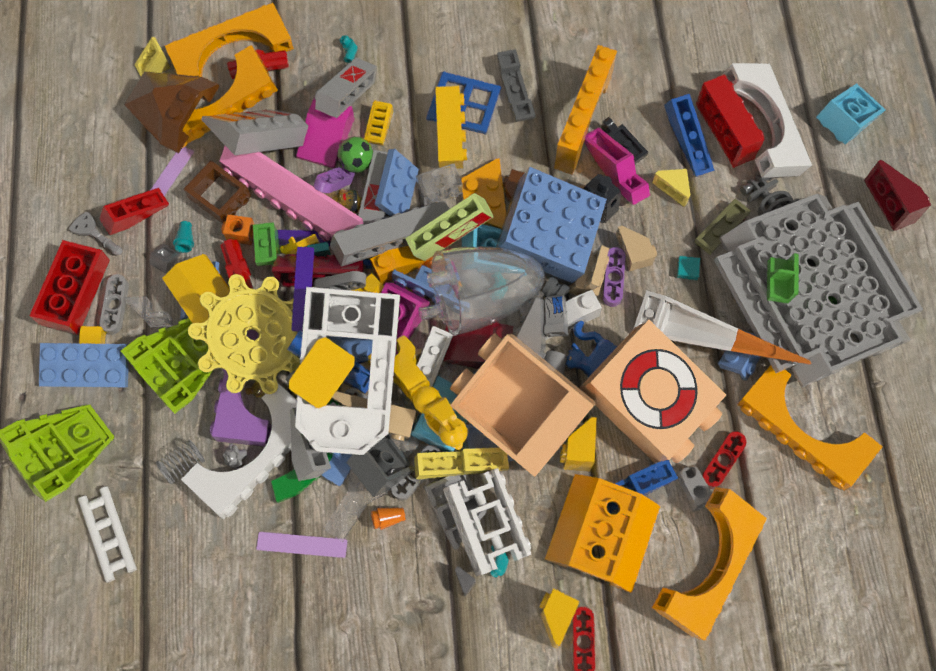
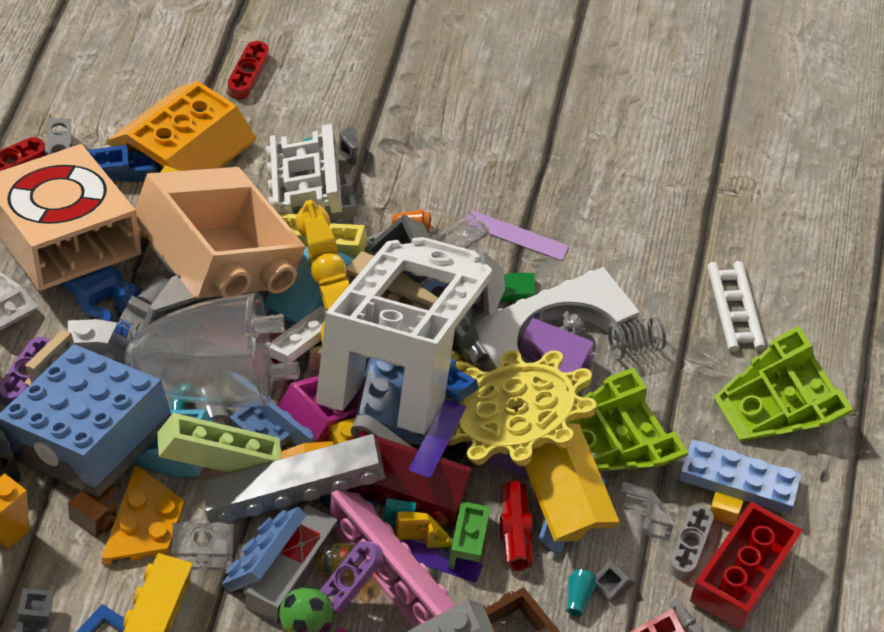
camera: 170 degrees left, 20 degrees down
orange brick [221,215,255,245] -> none
yellow piece [289,337,354,409] -> none
yellow slope [539,588,580,649] -> none
light orange arch [652,487,767,641] -> none

